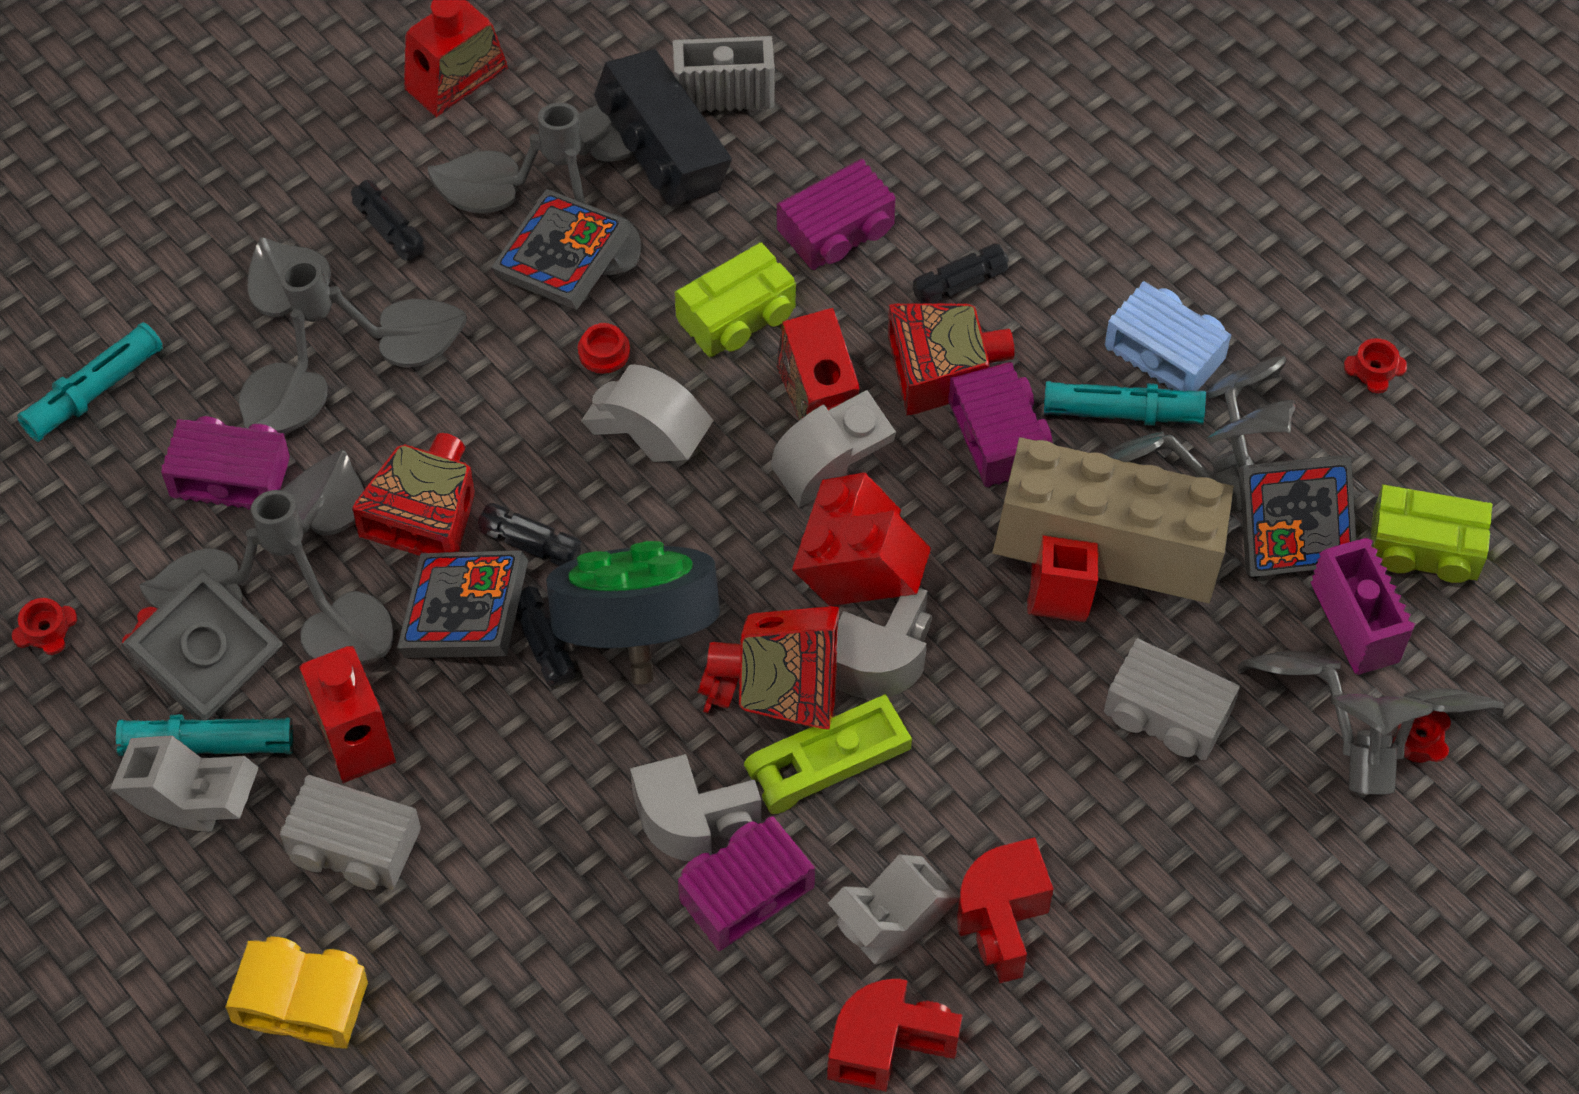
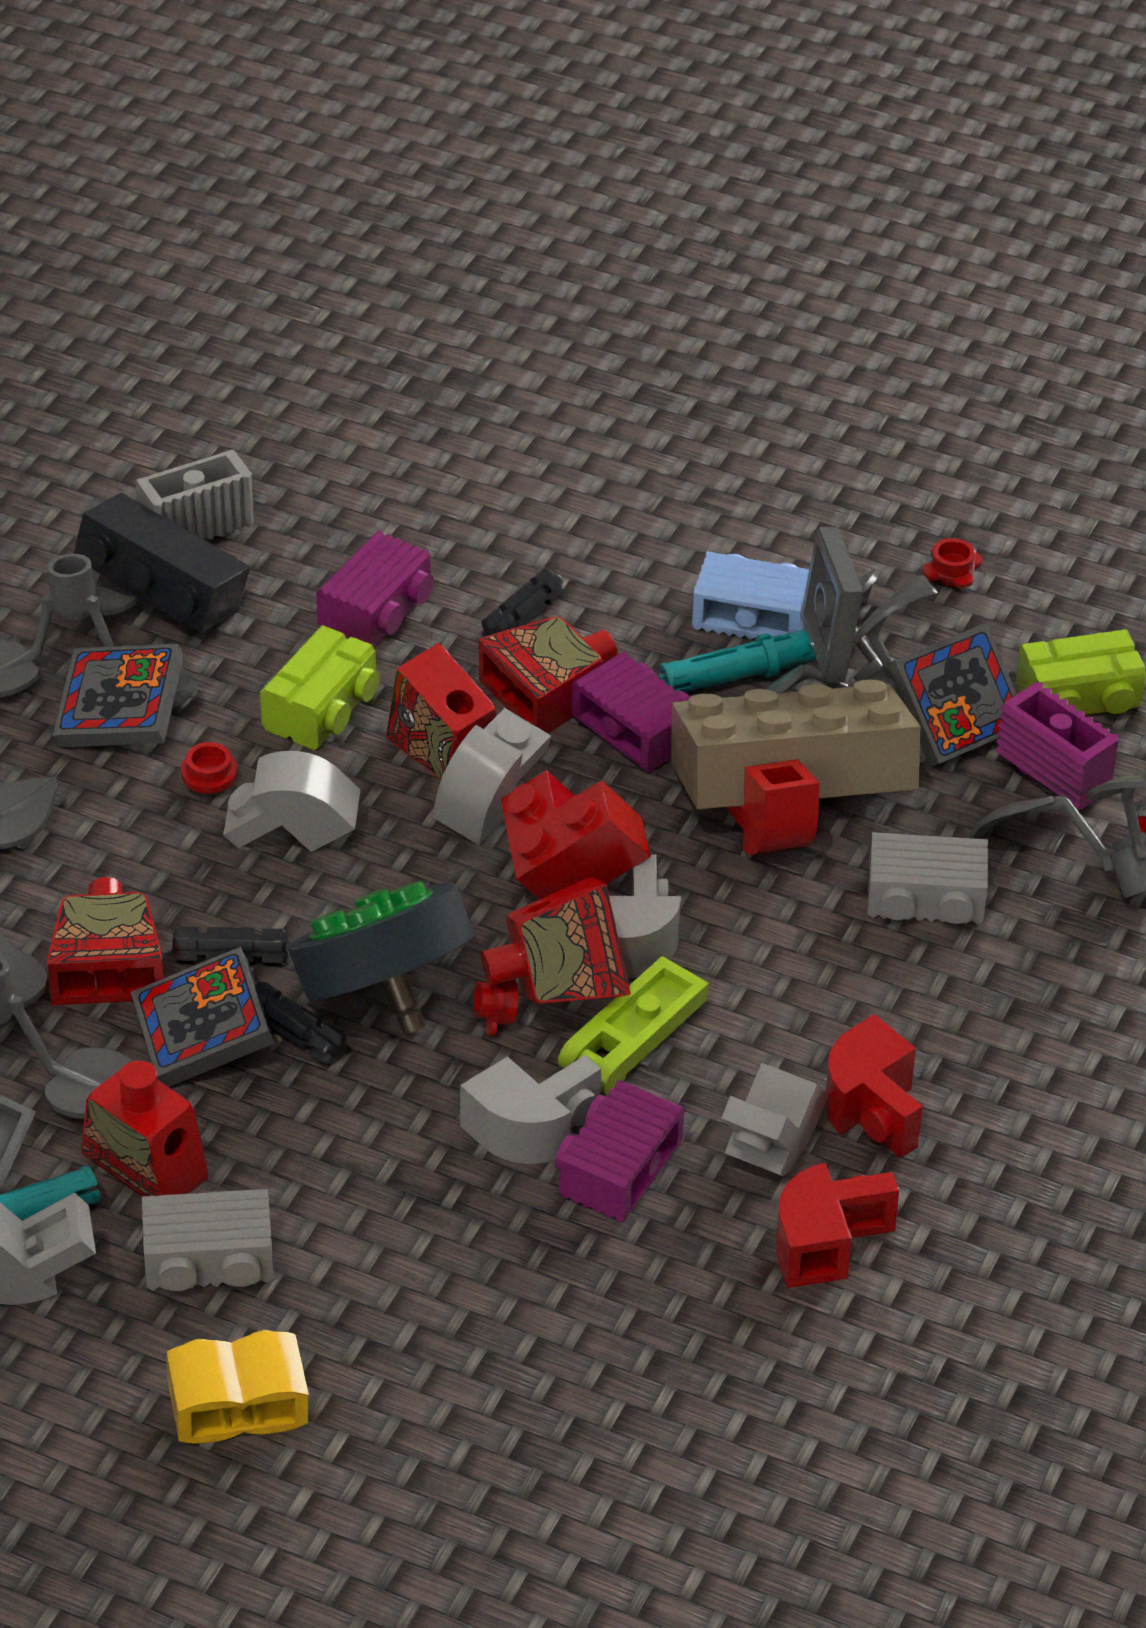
camera: 25 degrees left, 15 degrees down
none -> dark grey tile [800,527,863,683]

